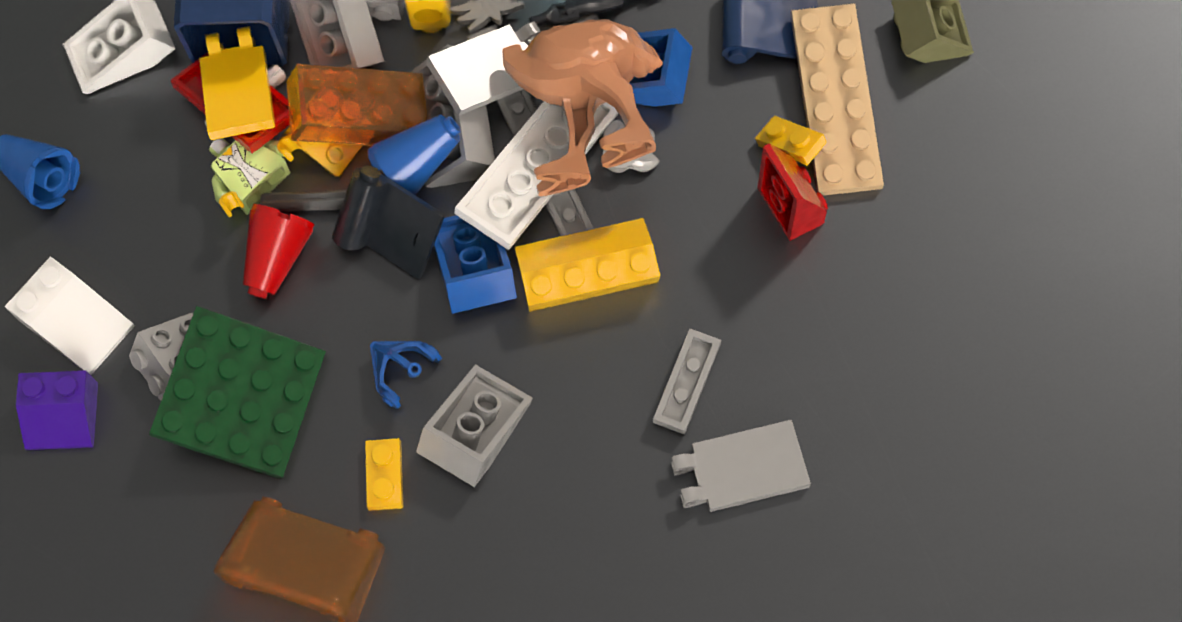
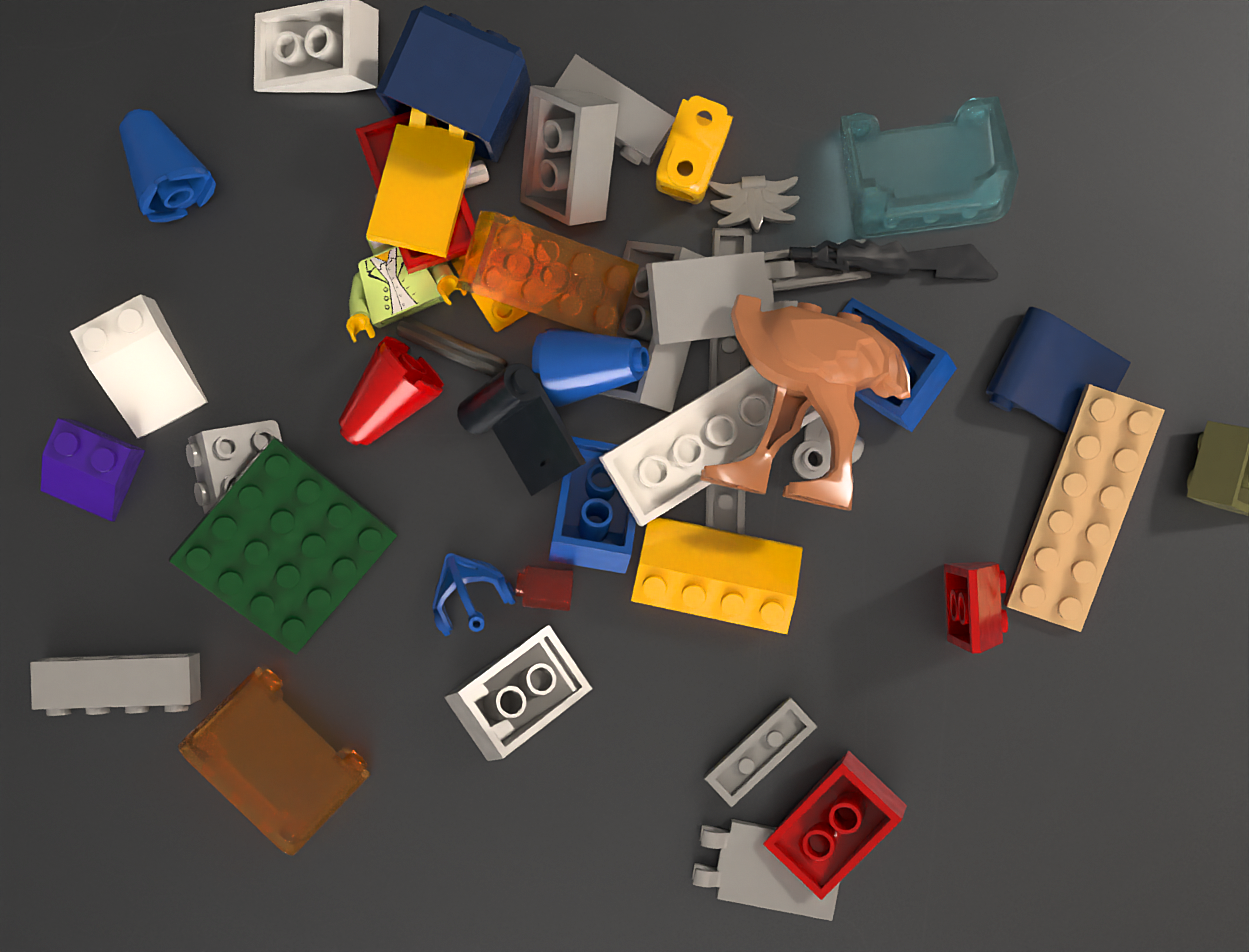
camera: 25 degrees right, 20 degrees up
yellow plate [365,438,403,511] -> none
yellow plate [755,115,827,166] -> none
none -> light grey brick [30,653,201,716]
none -> clear red brick [516,565,574,611]
none -> red slope [763,750,907,900]

